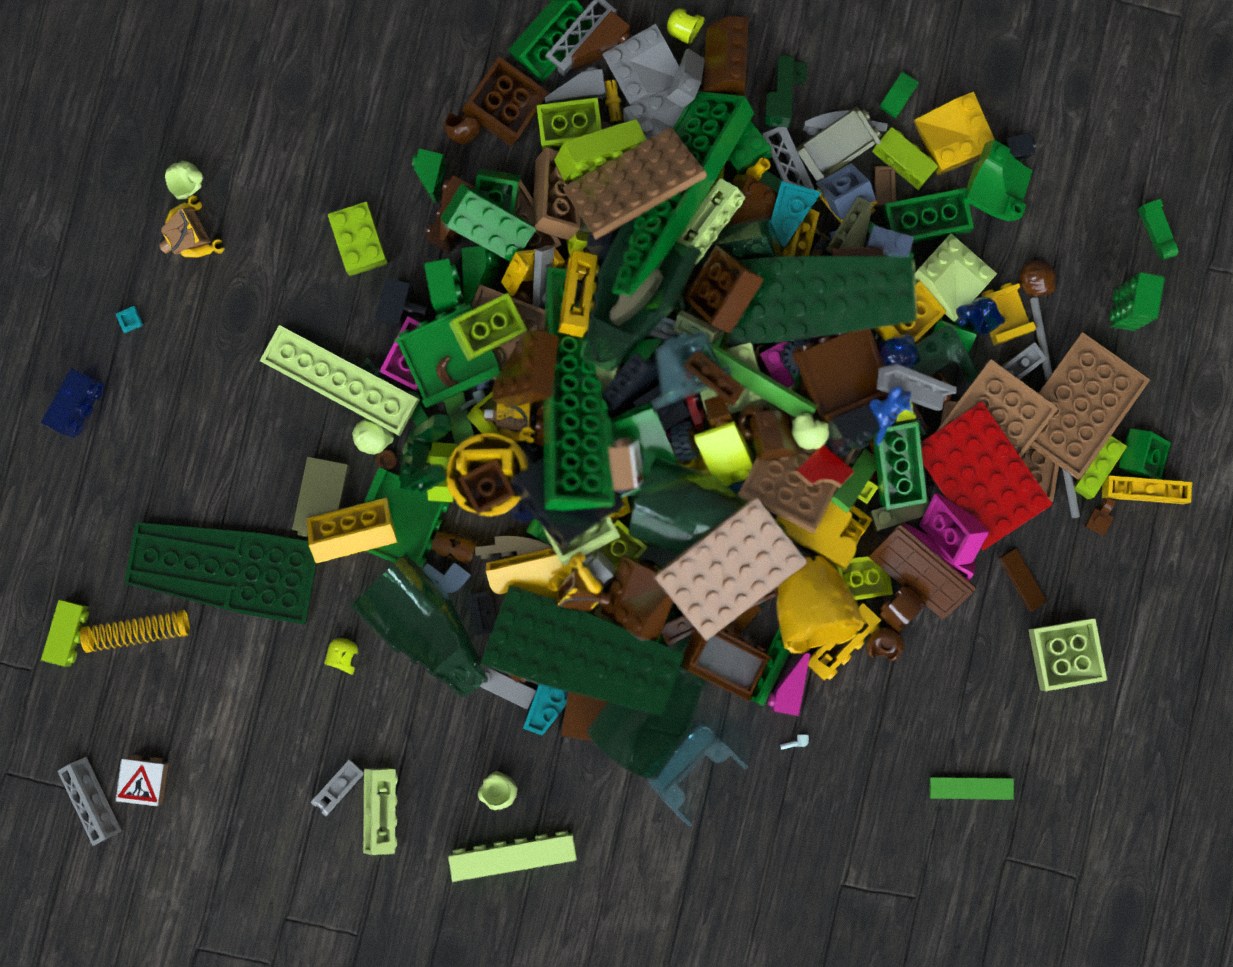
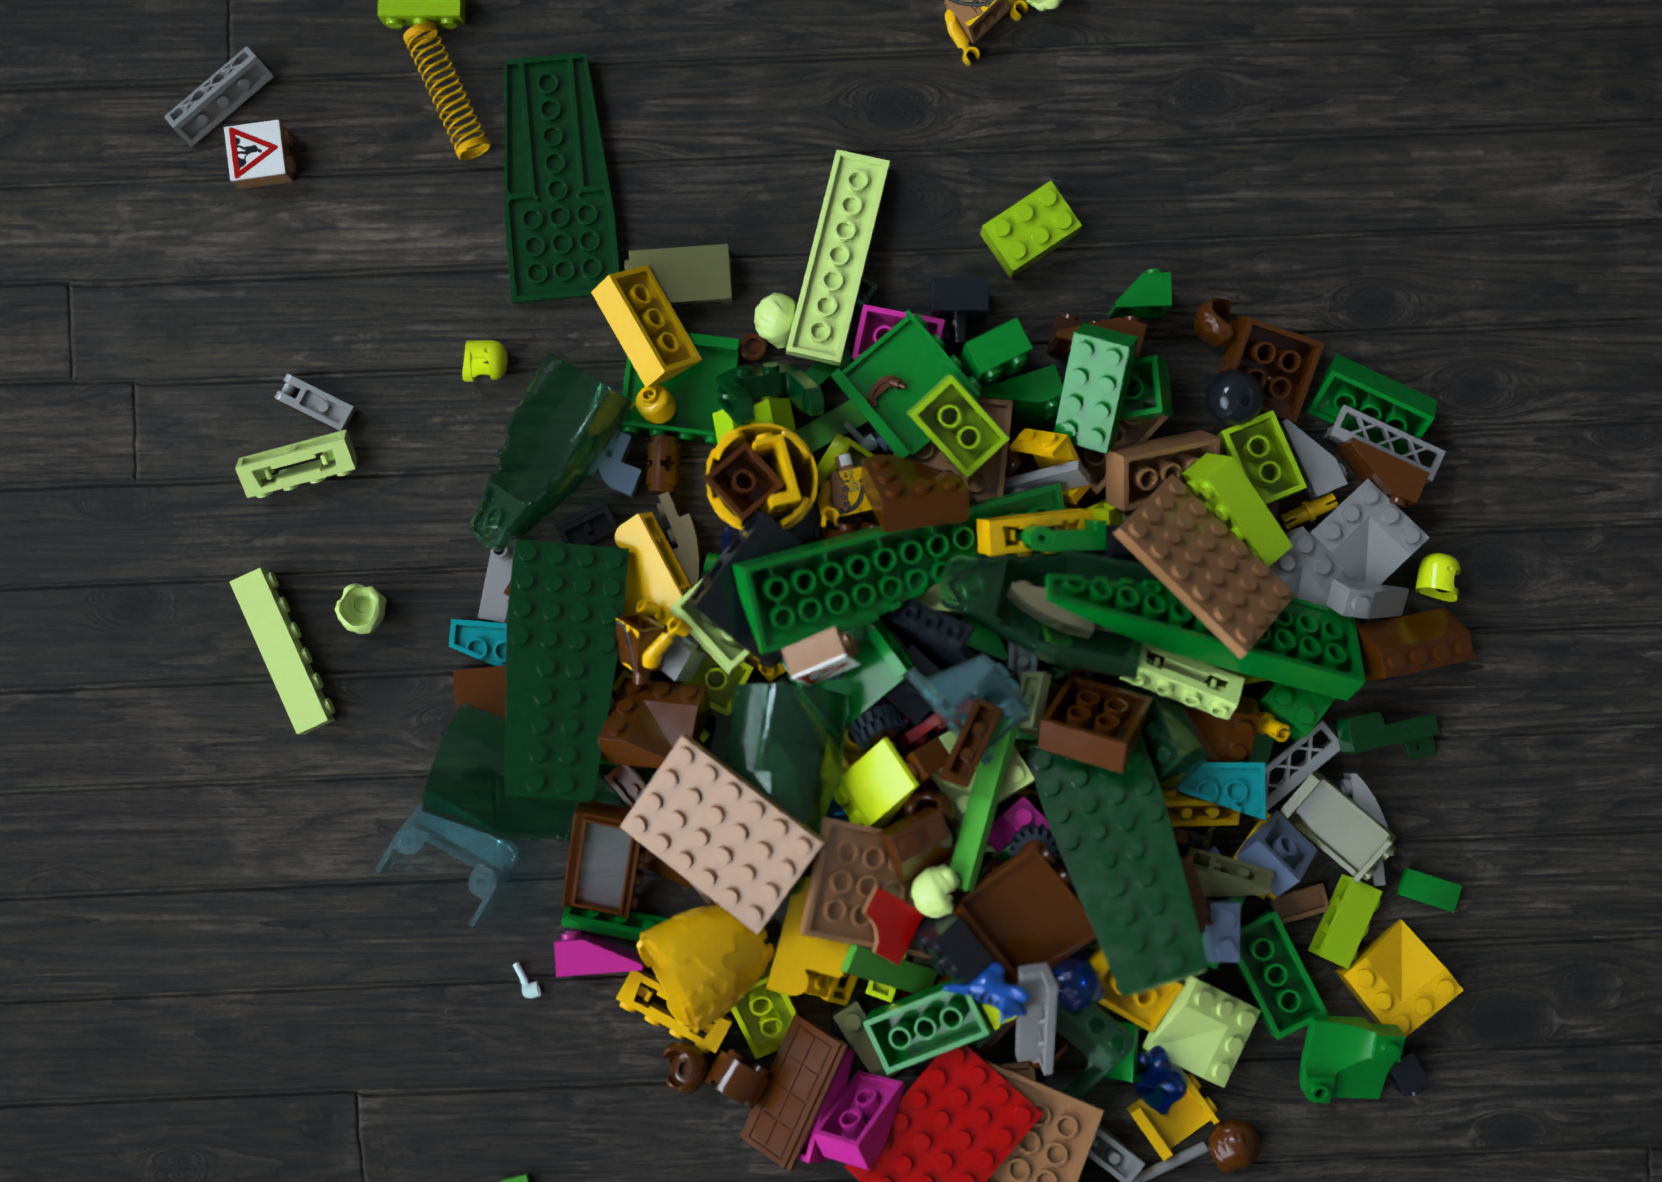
camera: 75 degrees right, 0 degrees up
none -> yellow head [635,384,676,425]
none -> green leg [1021,519,1106,551]
none -> black cylinder [1205,369,1264,425]

